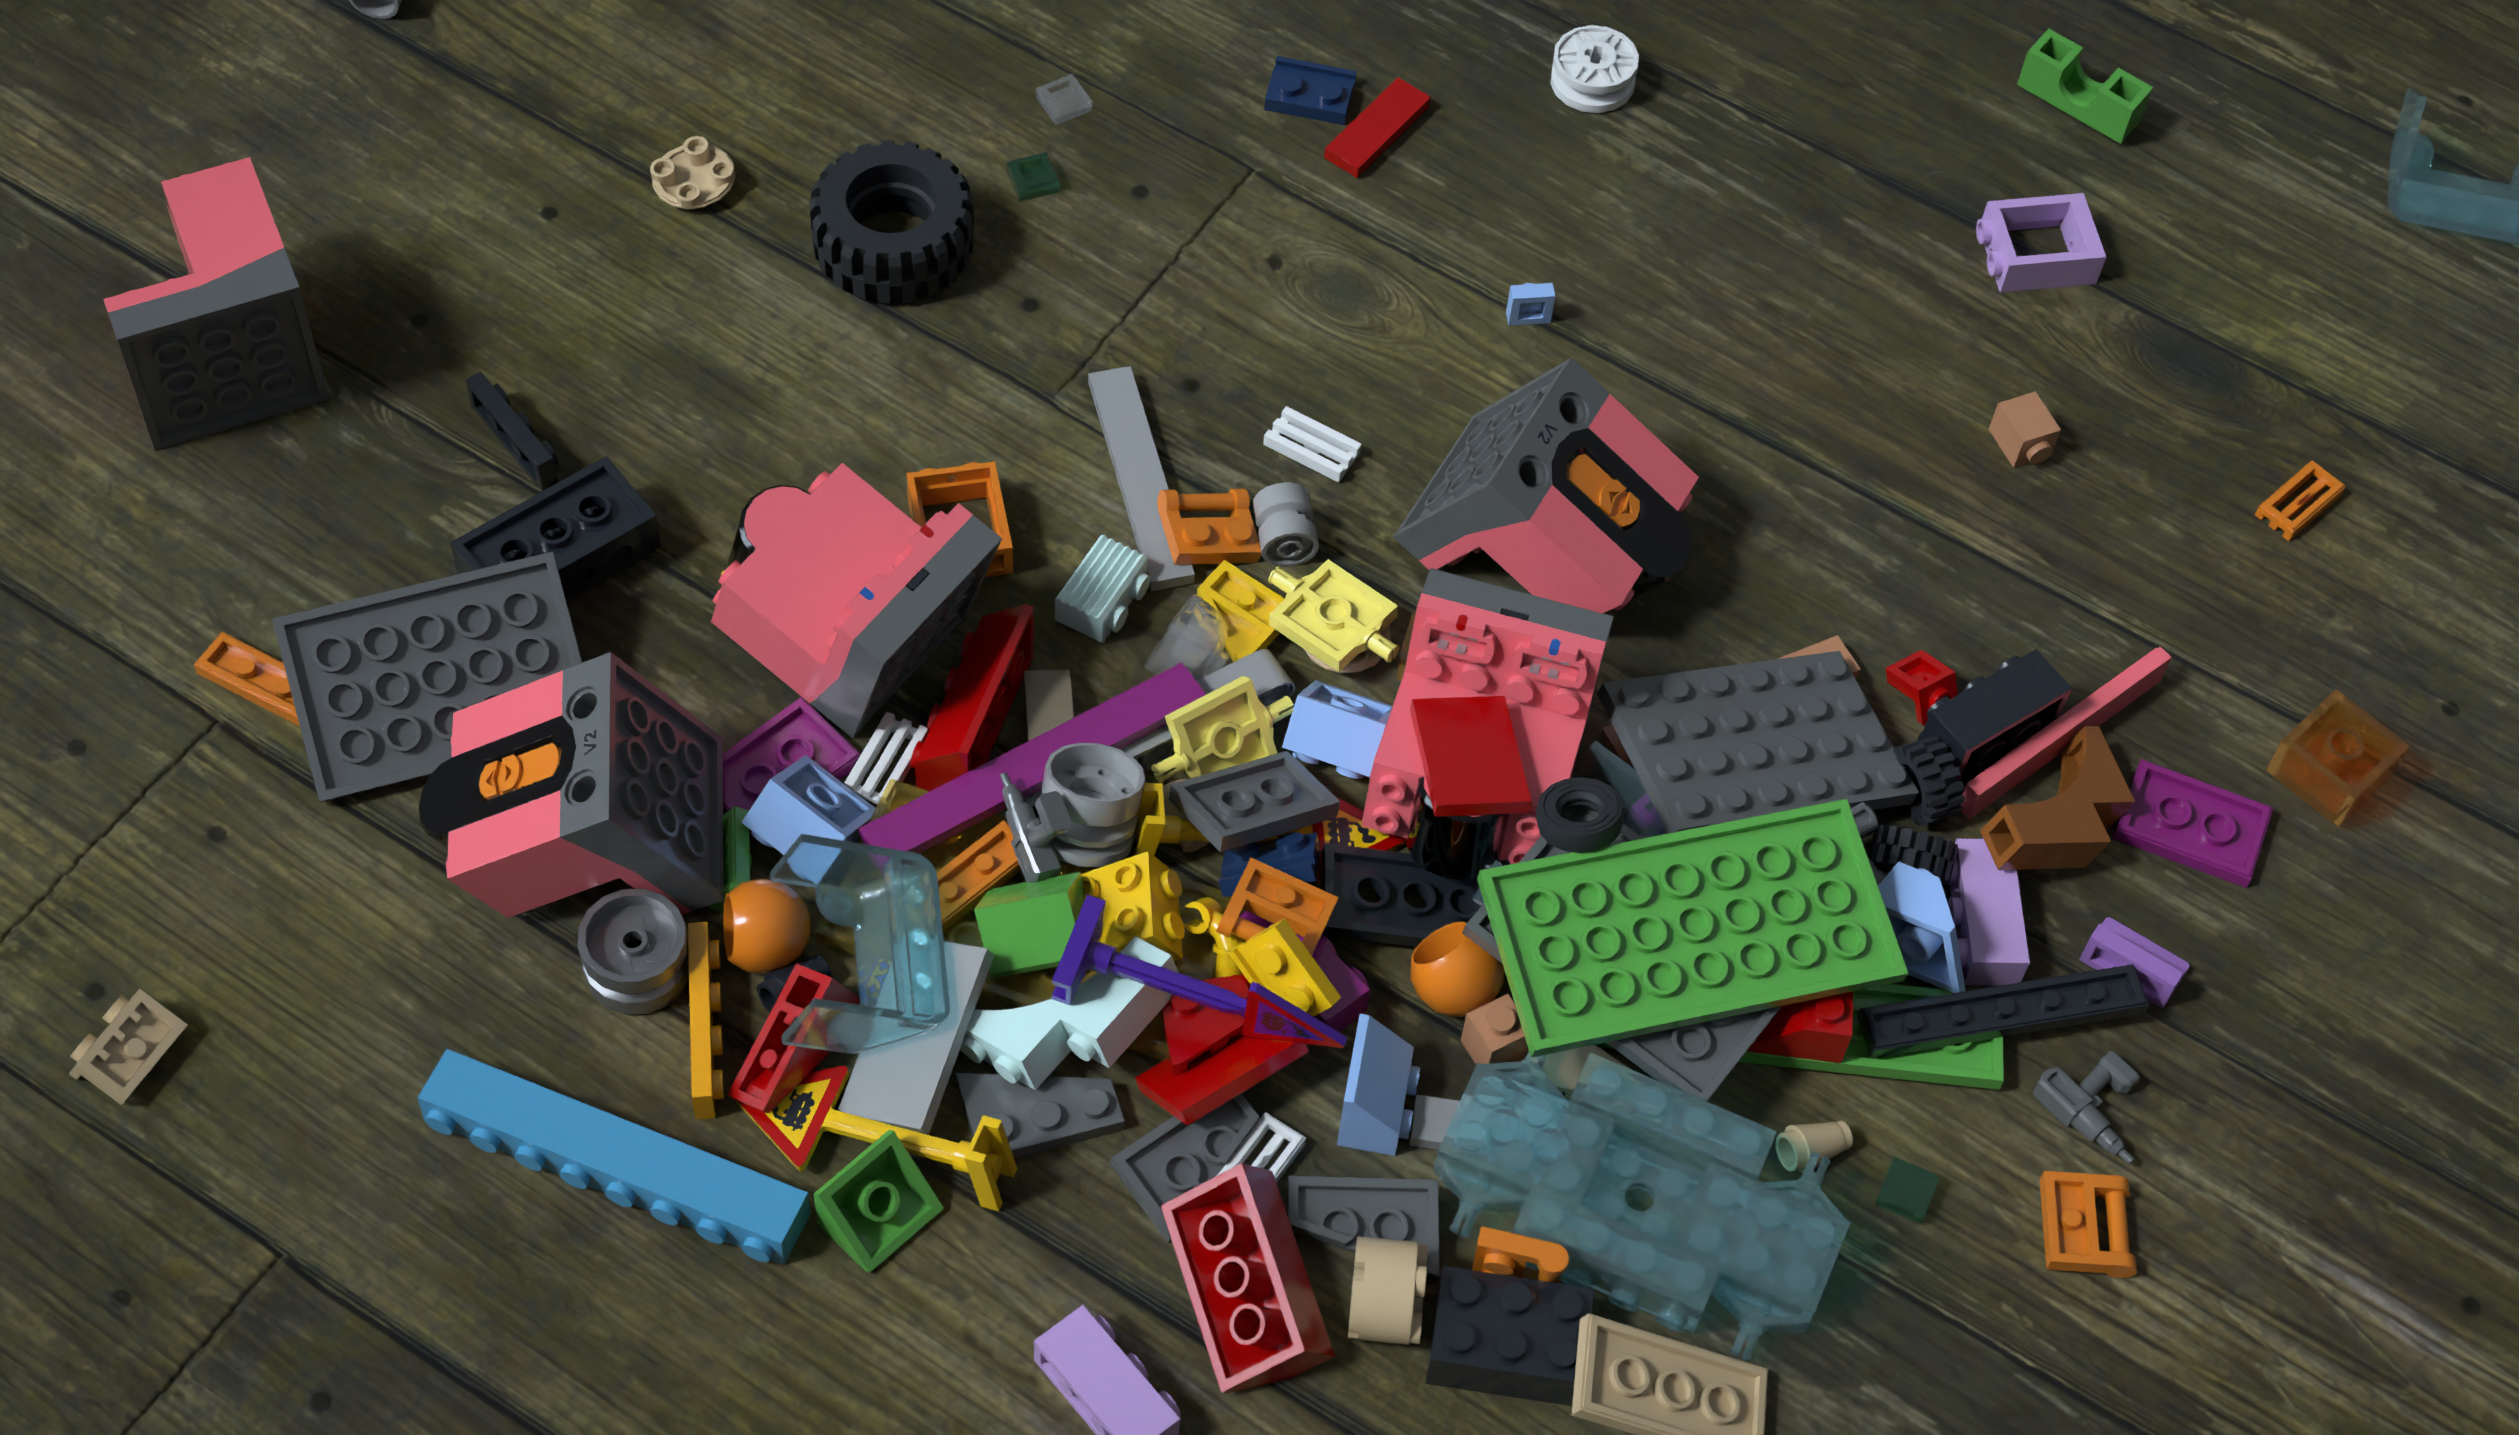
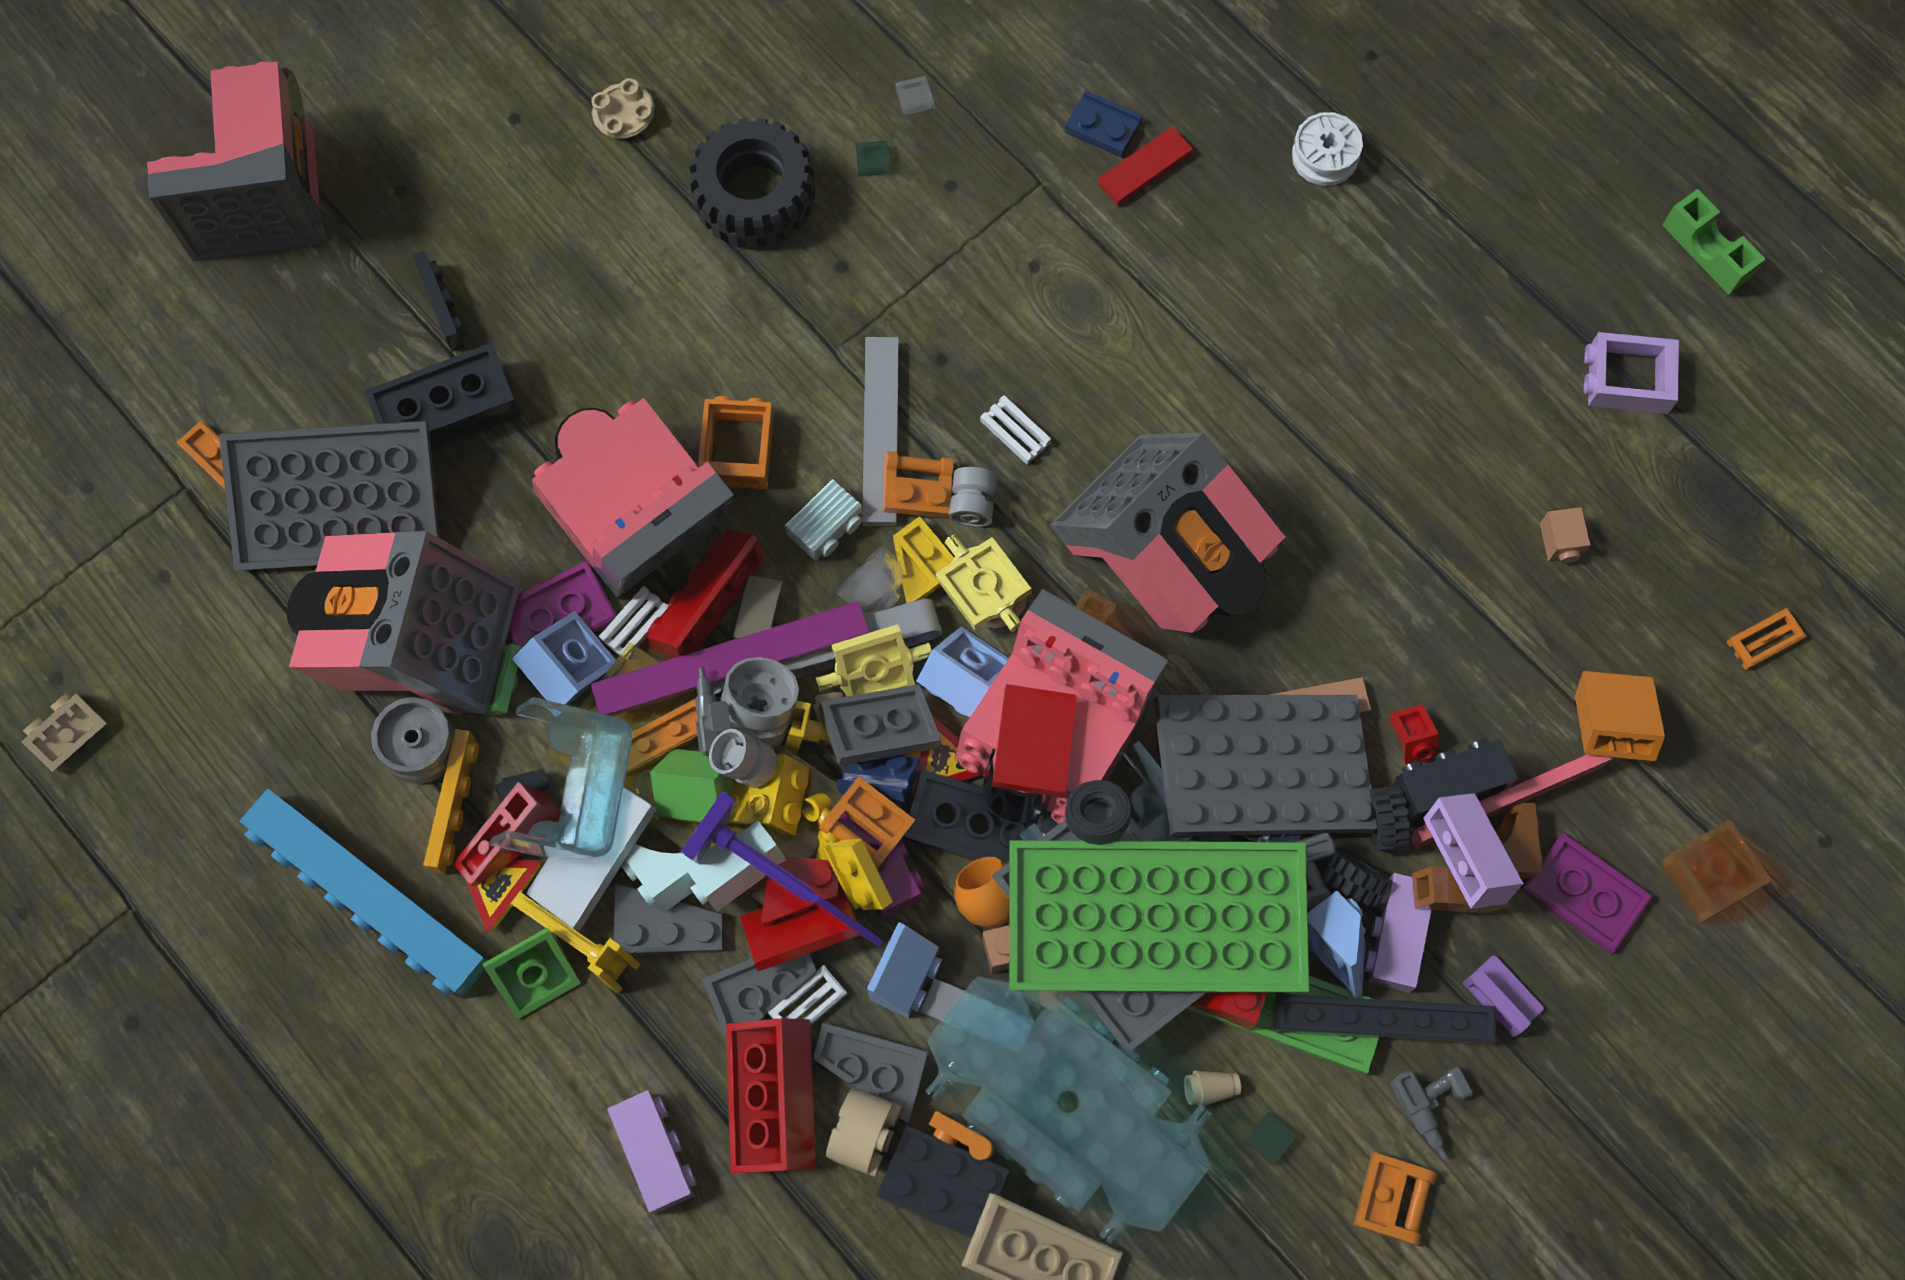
camera: 20 degrees right, 15 degrees up
orange helmet [723,878,811,974] -> none
light blue plate [1506,283,1555,326] -> none
none -> light grey wheel [709,729,776,788]
none -> lavender brick [1423,793,1523,909]
none -> orange brick [1575,671,1665,761]

